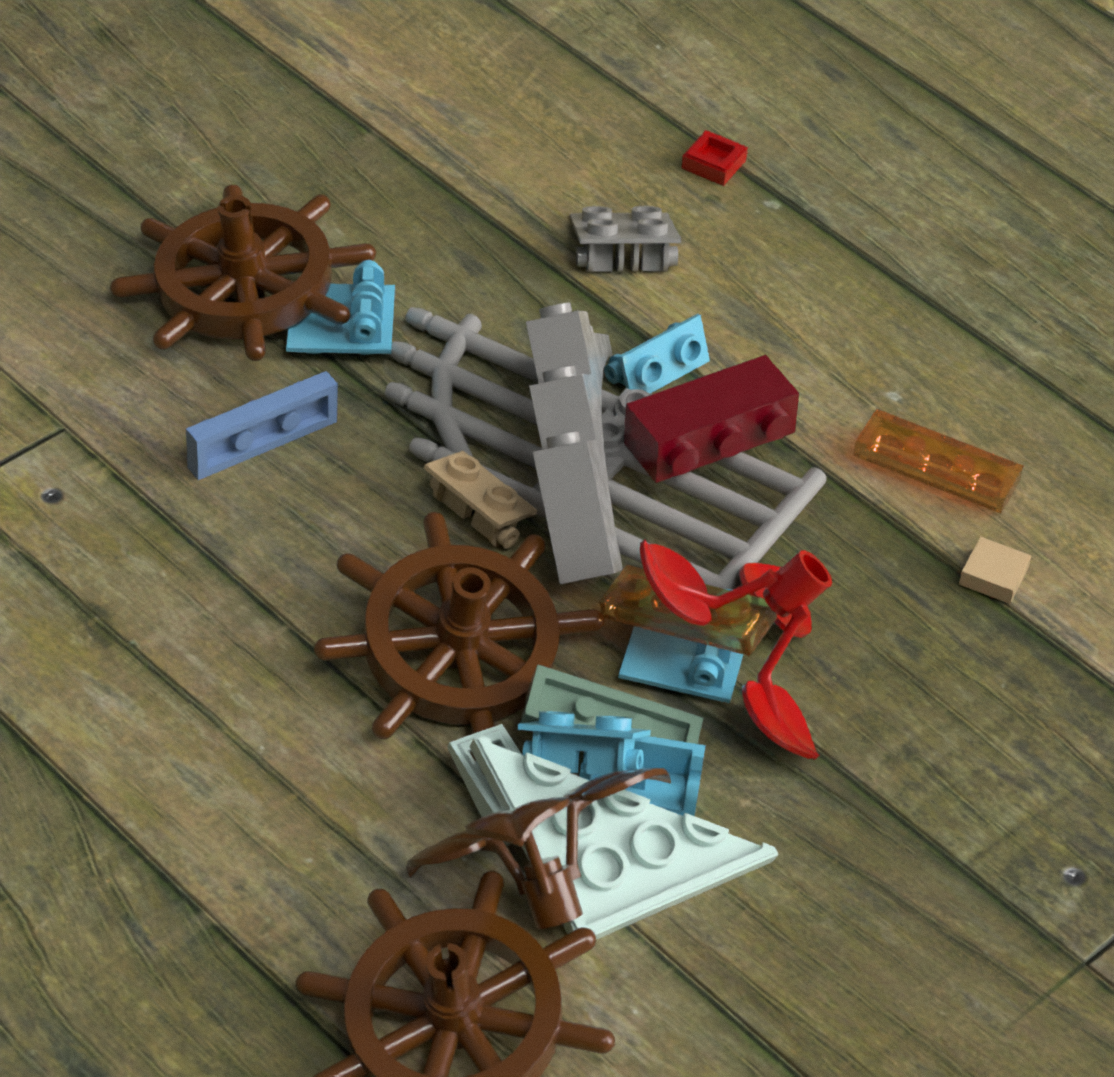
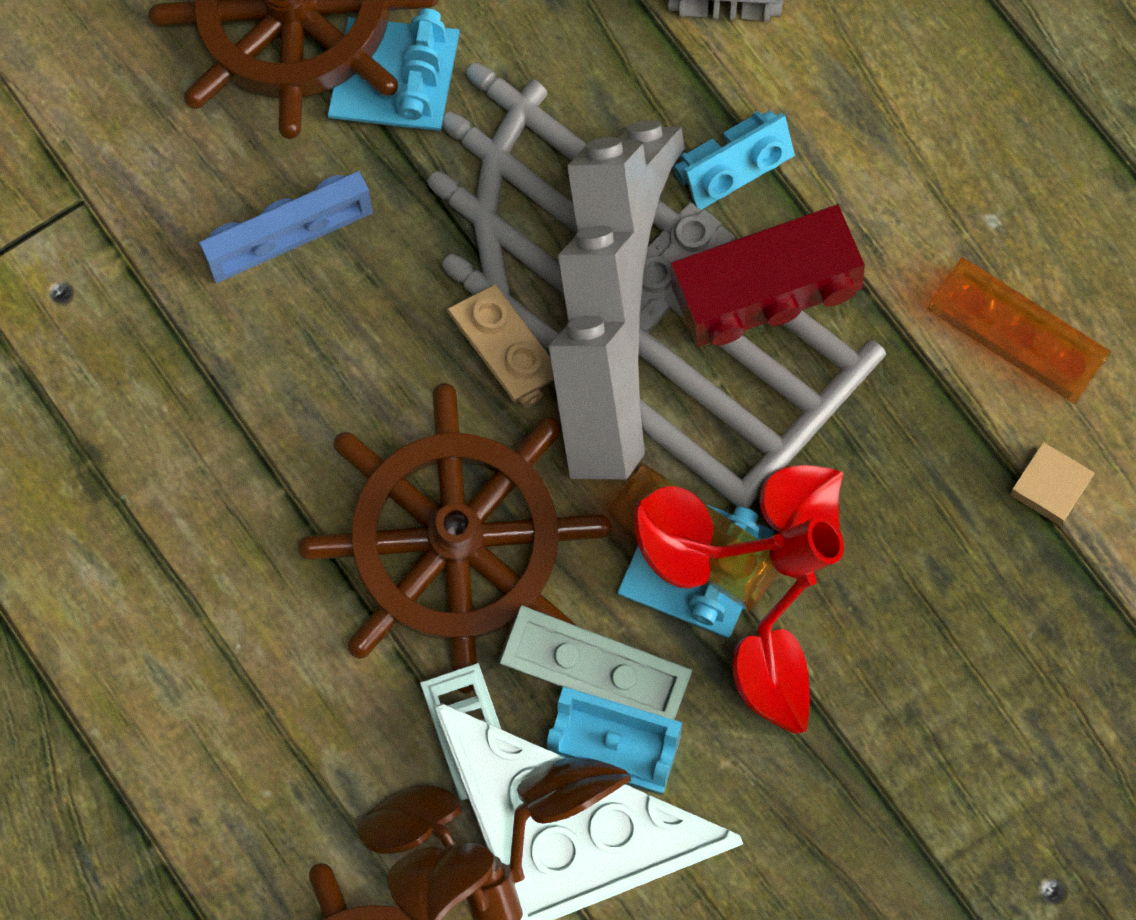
camera: 15 degrees right, 25 degrees up
medium azure hinge [518,711,651,775] -> none

